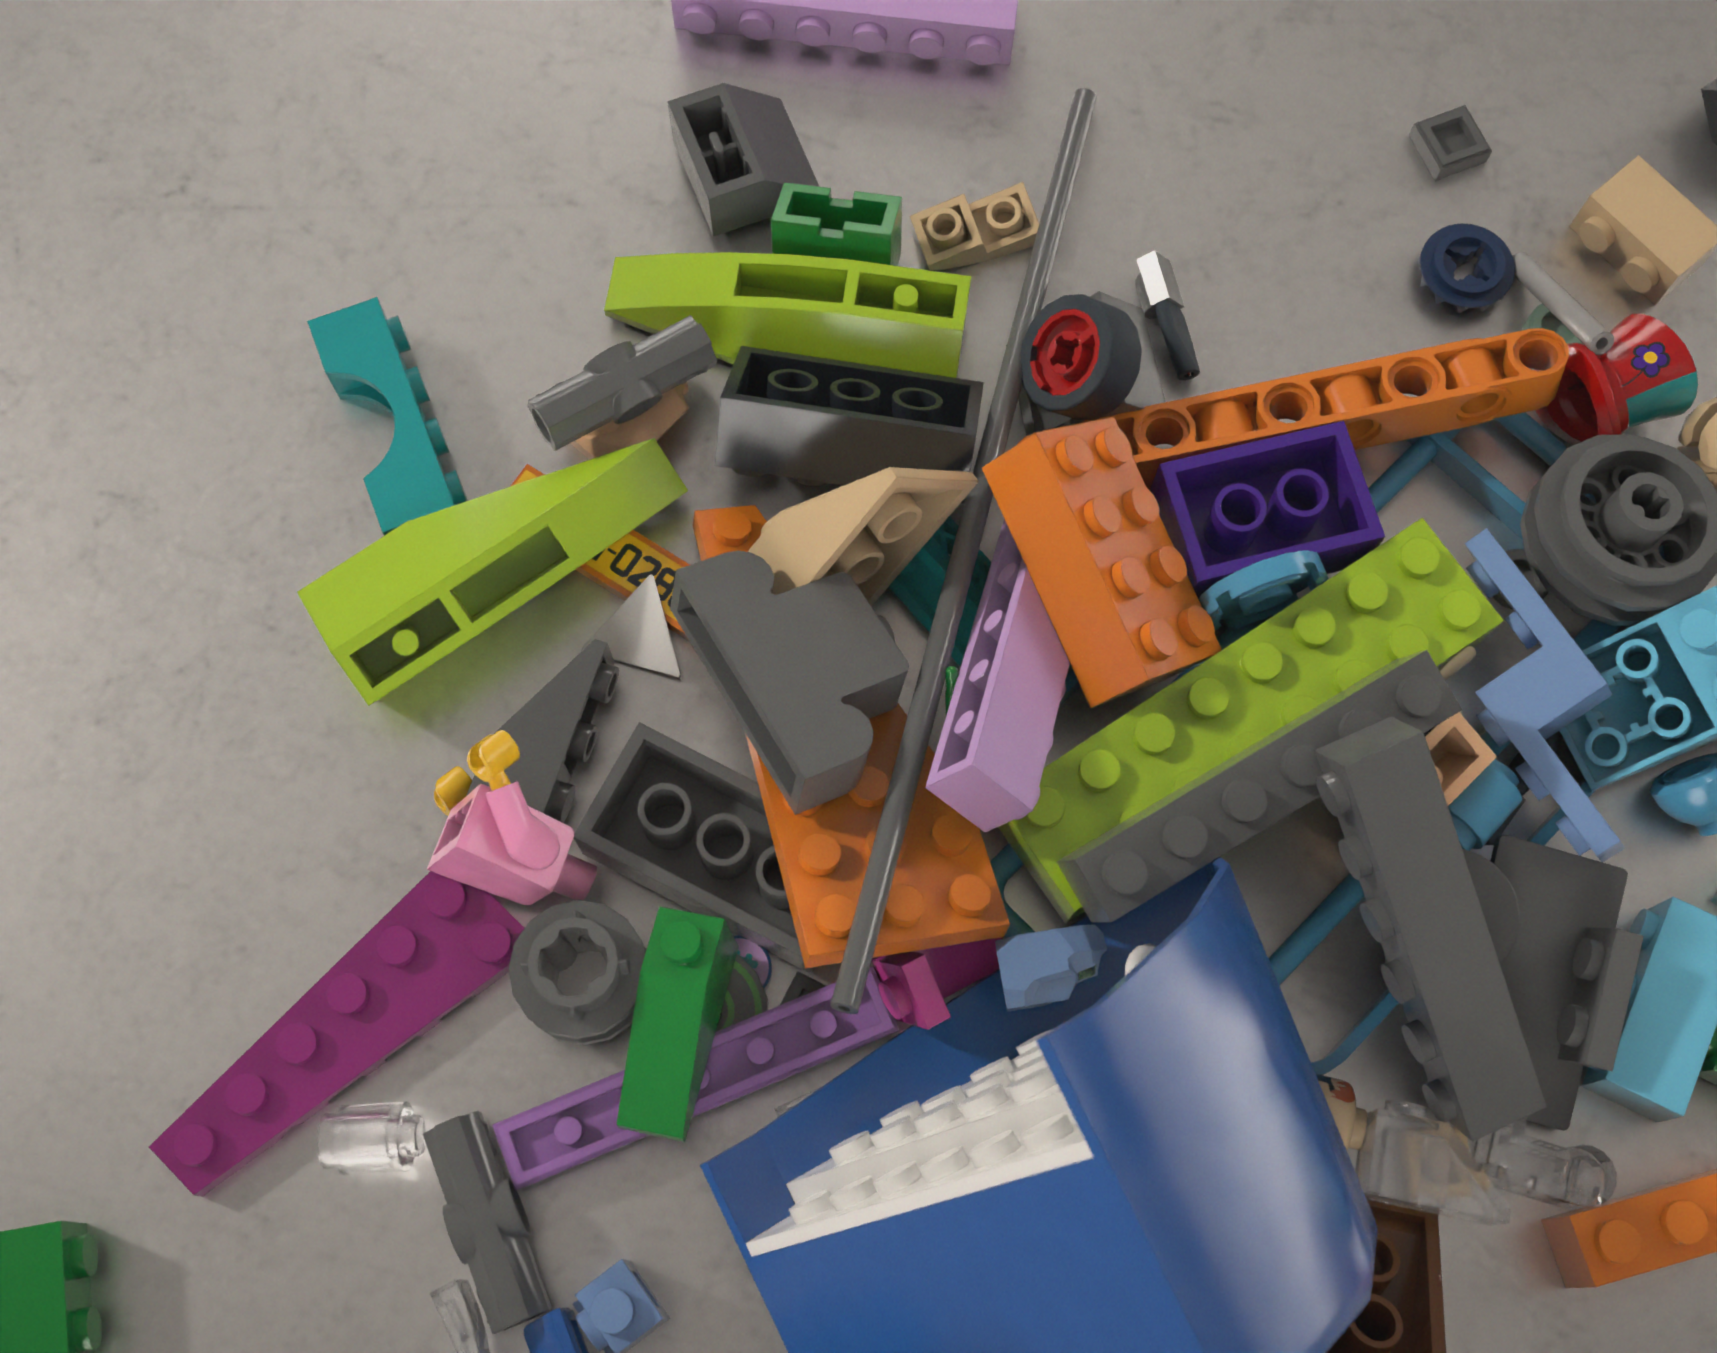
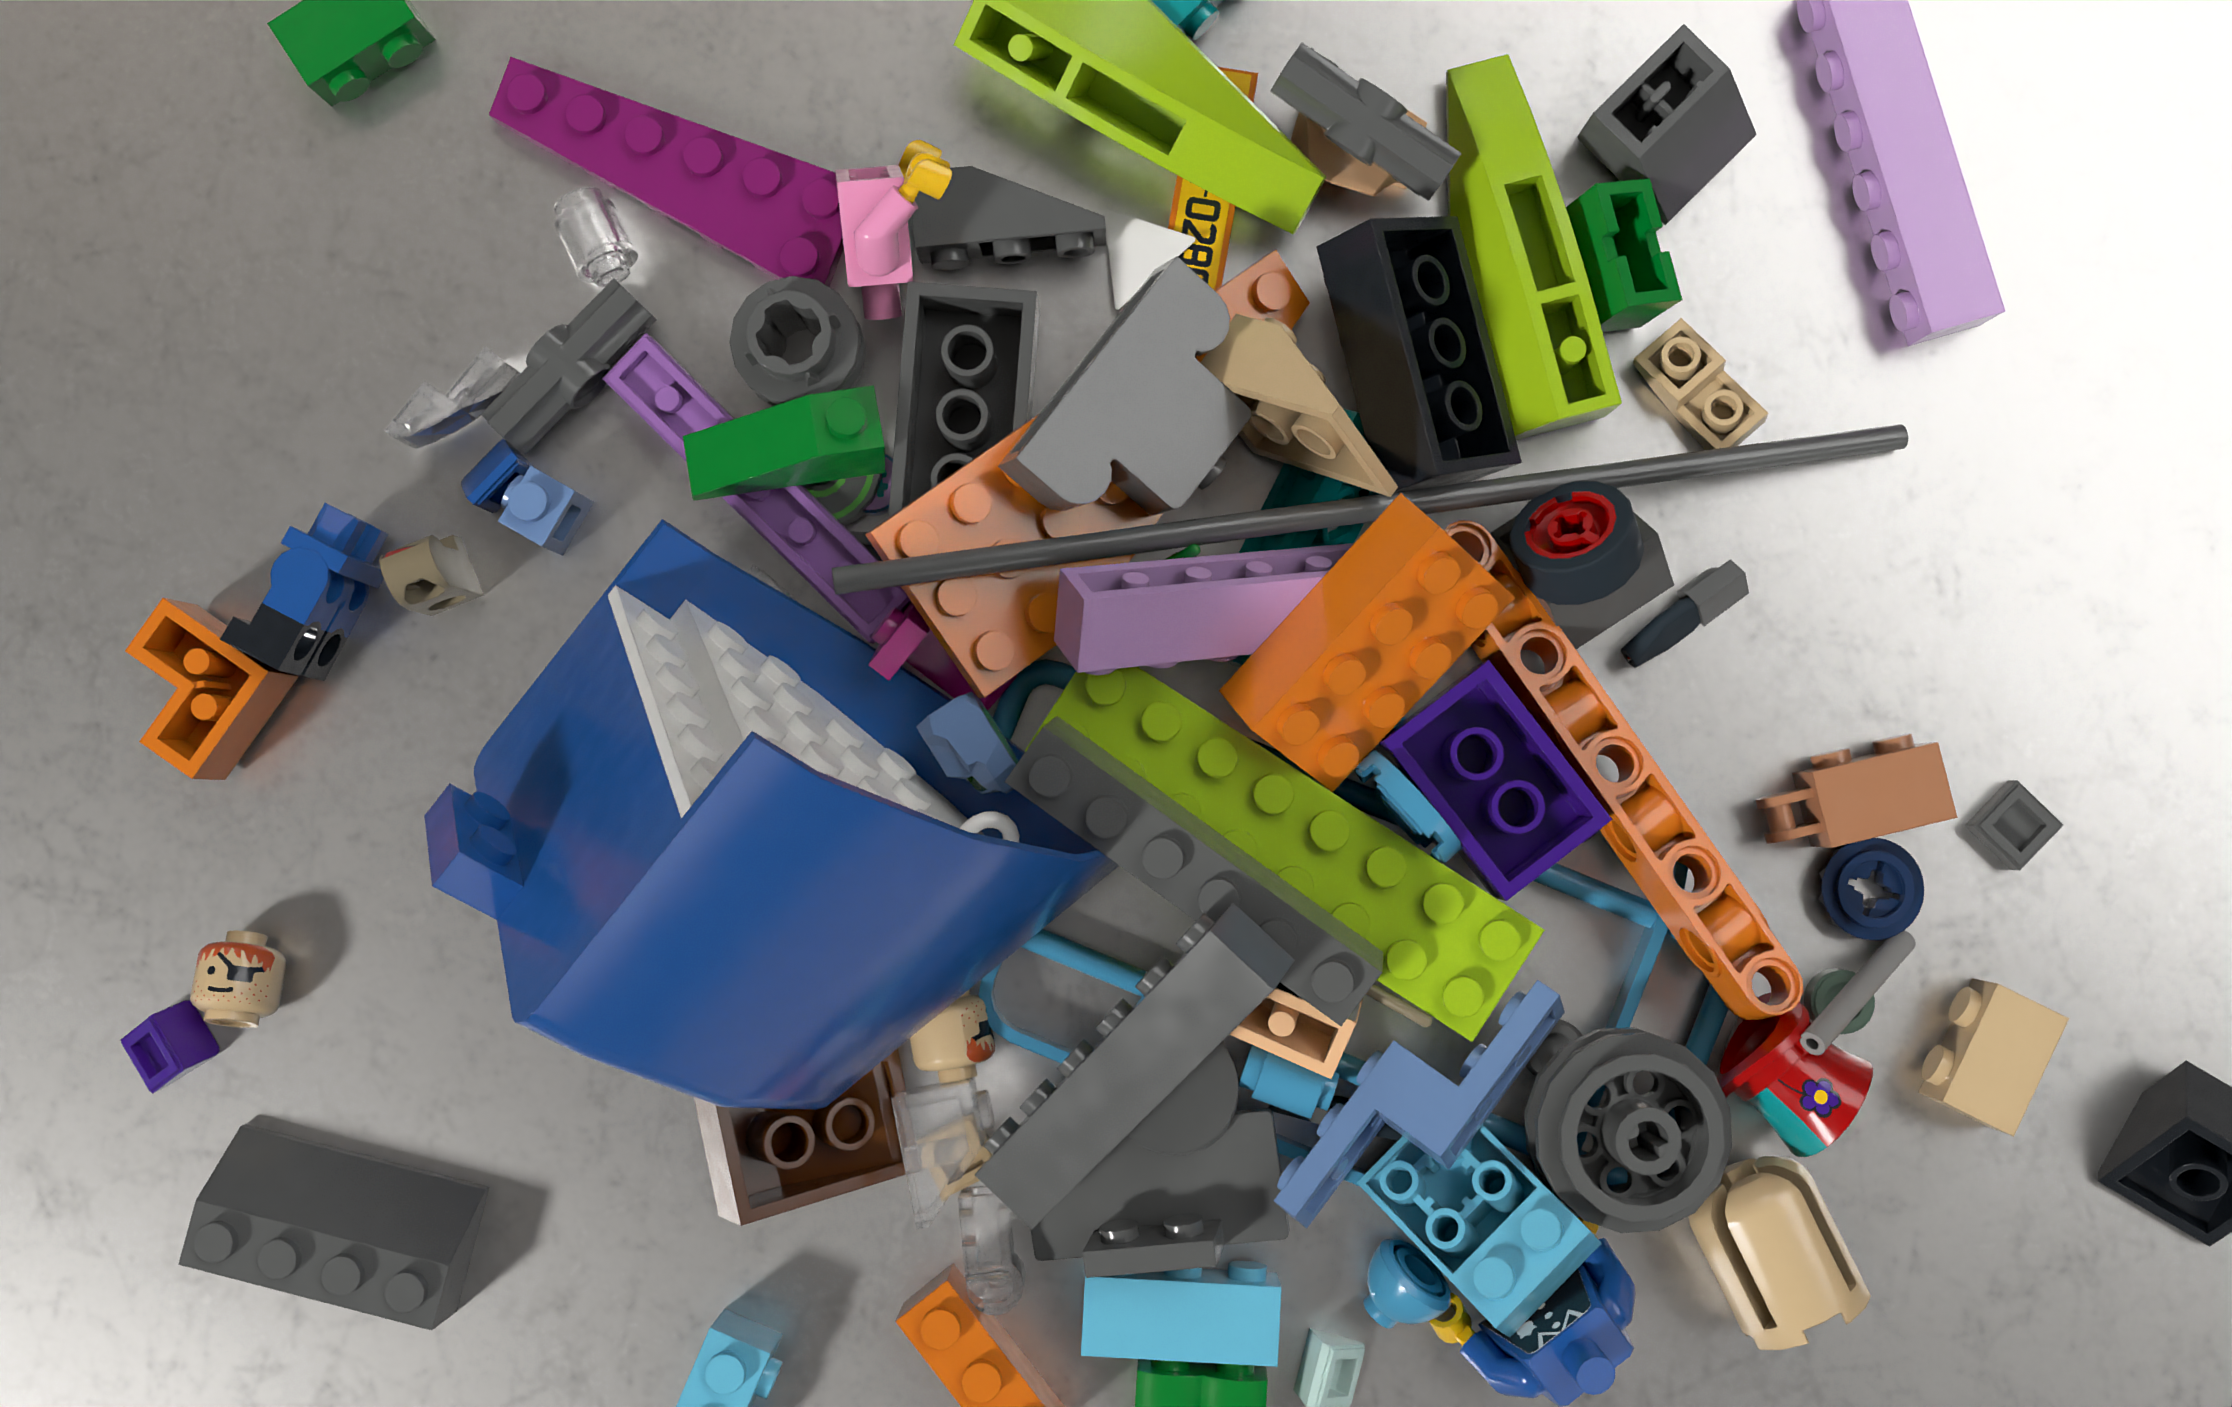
camera: 75 degrees right, 15 degrees up
none -> nougat brick [1755,733,1958,848]

